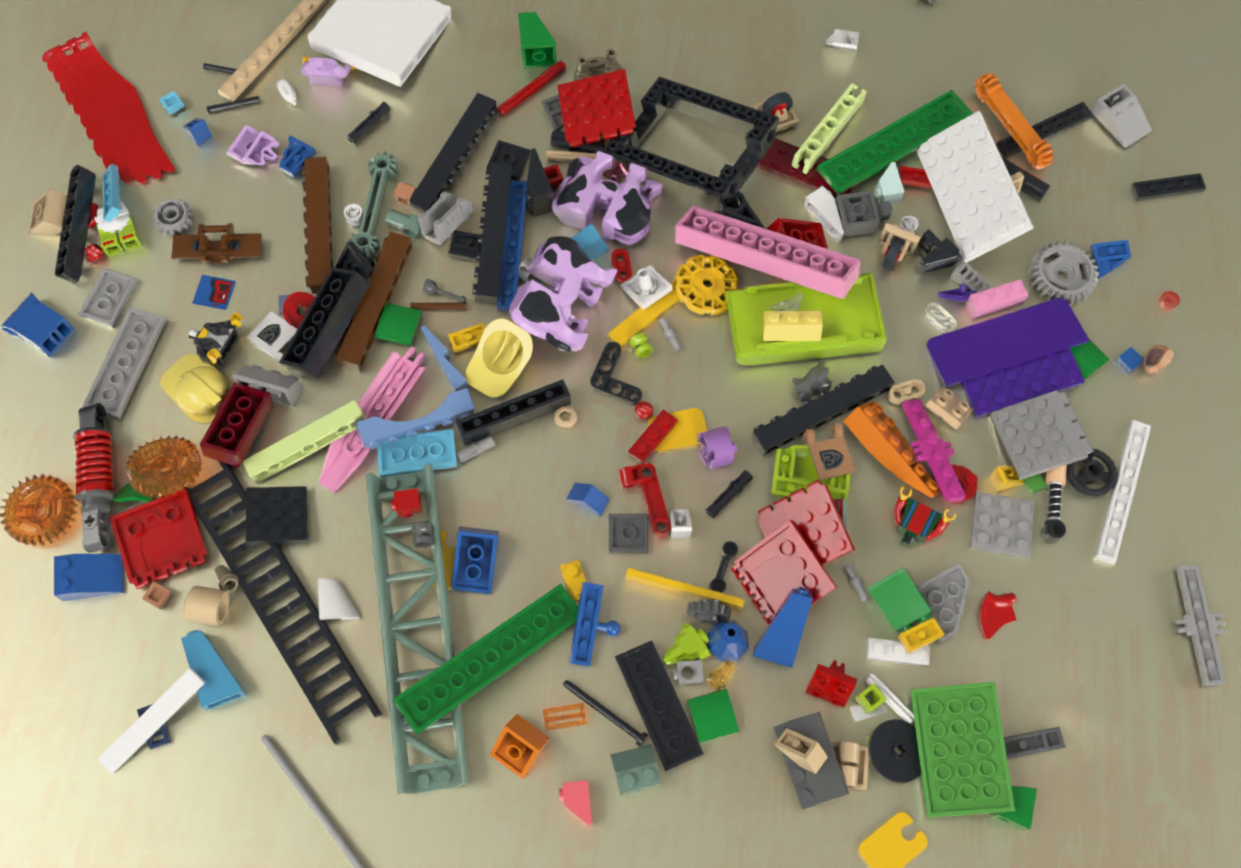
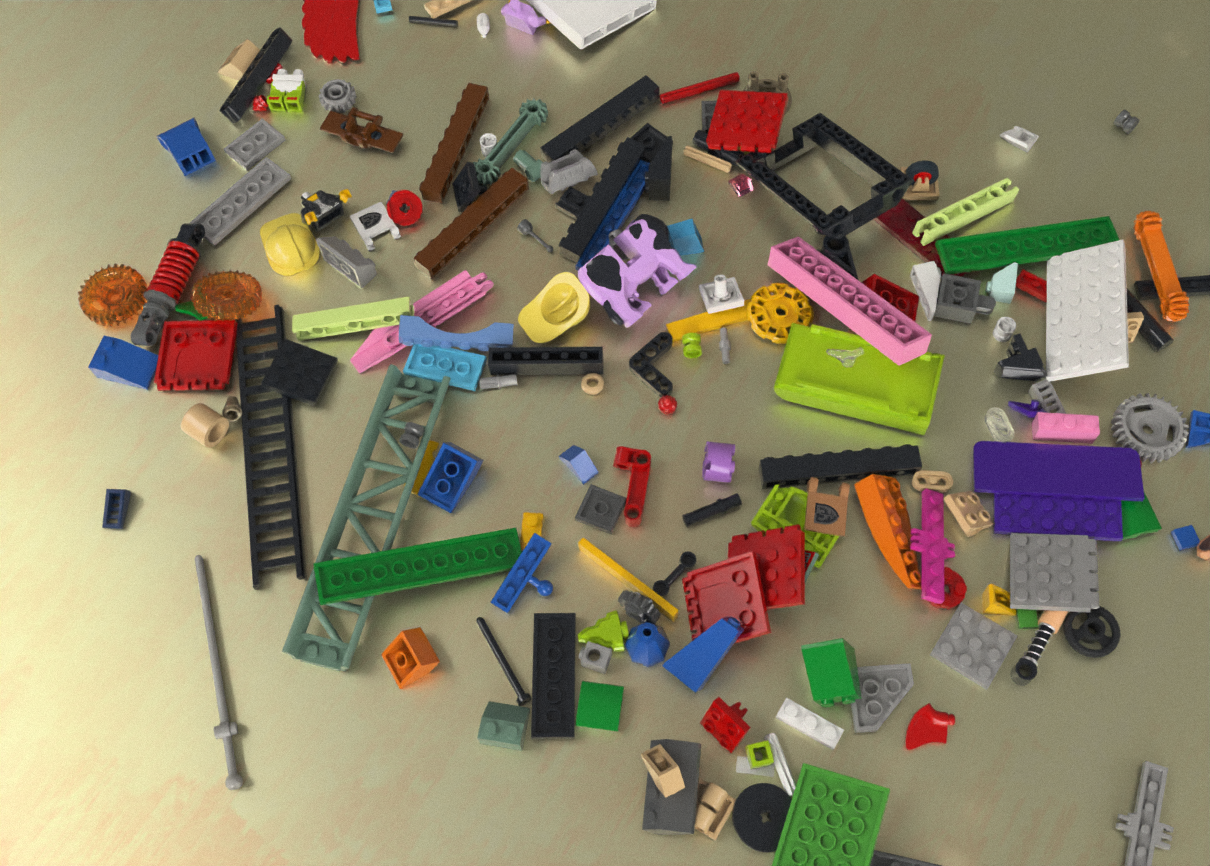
camera: 30 degrees right, 5 degrees down
white tile [97,668,206,774] -> none
medium azure plate [102,164,121,222] -> none
nougat plate [142,581,172,609] -> none
dark azure slope [181,630,246,710] -> none
blue slope [182,118,212,146] -> none
sticker [192,275,236,310] -> none
dark red brick [200,382,273,468] -> none
lavender plate [227,125,279,165] -> none
blue wing [279,135,317,178] -> none
black brick [279,267,371,380] -> none
white slope [318,579,360,621] -> none
black pin [346,101,391,145] -> none
green slope [375,303,422,346] -> none
red brick [391,488,422,518] -> none
nougat plate [393,182,416,207] -> none
reddish brown bar [410,302,467,310] -> none
medium blue slope [421,325,469,392] -> none
yellow plate [448,323,485,353] -> none
green slope [518,12,557,69] -> none
clear orange tile [543,703,587,731] -> none
red plate [544,164,563,190] -> none
lavender animal [552,151,663,246] -> none
coral slope [559,780,592,826] -> none
red plate [611,248,632,284] -> none
red plate [628,409,678,464] -> none
yellow piece [647,408,707,452] -> none
white slope [669,509,692,539] -> none
clear yellow cone [707,660,736,691] -> none
light yellow brick [762,311,823,341] -> none
dark grey animal [792,358,832,402] -> none
light grey bar [844,563,870,602] -> none
tan plate [879,223,920,270] -> none
torso [893,485,957,548] -> none
yellow plate [898,617,945,654] -> none
white tile [1094,420,1151,565] -> none

